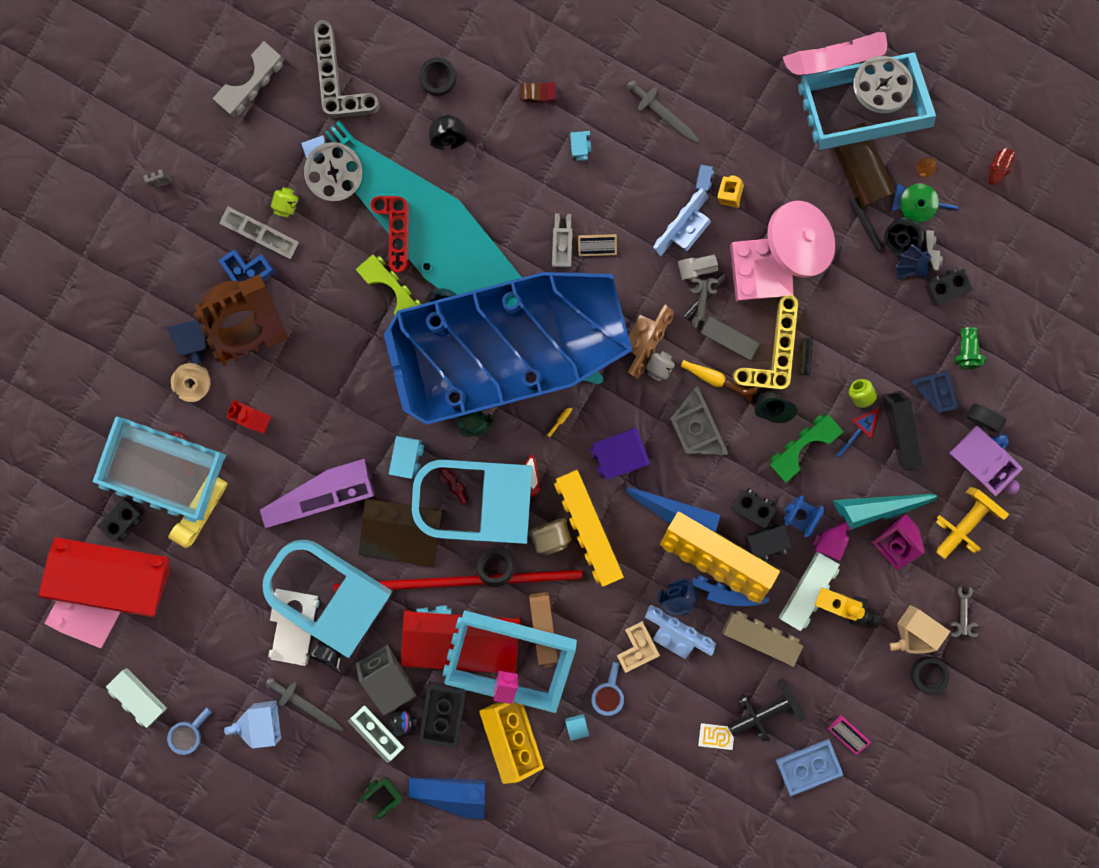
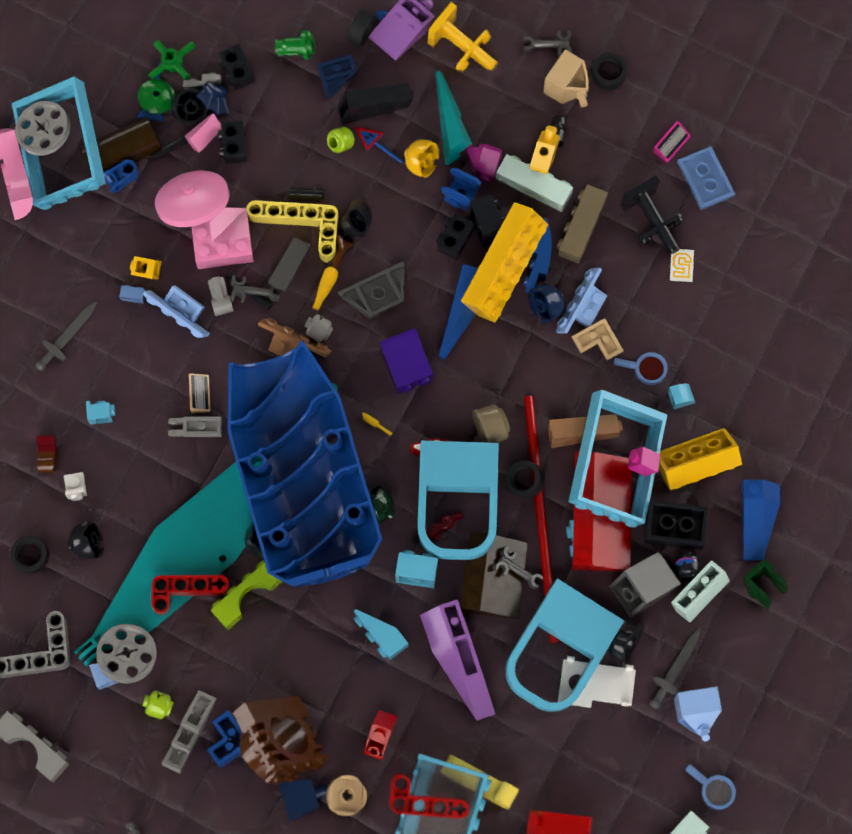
camera: 90 degrees left, 15 degrees down
yellow brick [554,469,624,587] -> none
green arch [768,414,844,483] -> none
magenta slope [872,514,924,570] -> none
clear orange tile [917,156,937,177] -> none
clear red arm [988,148,1015,185] -> none
none -> white bracket [64,472,87,501]
none -> blue piece [104,160,139,193]
none -> green bar [148,40,196,80]
none -> bright pink slope [185,113,221,153]
none -> black brick [218,121,247,164]
none -> medium azure slope [353,609,408,661]
none -> red beam [389,773,469,818]
none -> yellow cylinder [404,139,439,178]
none -> dark grey bar [492,546,543,589]

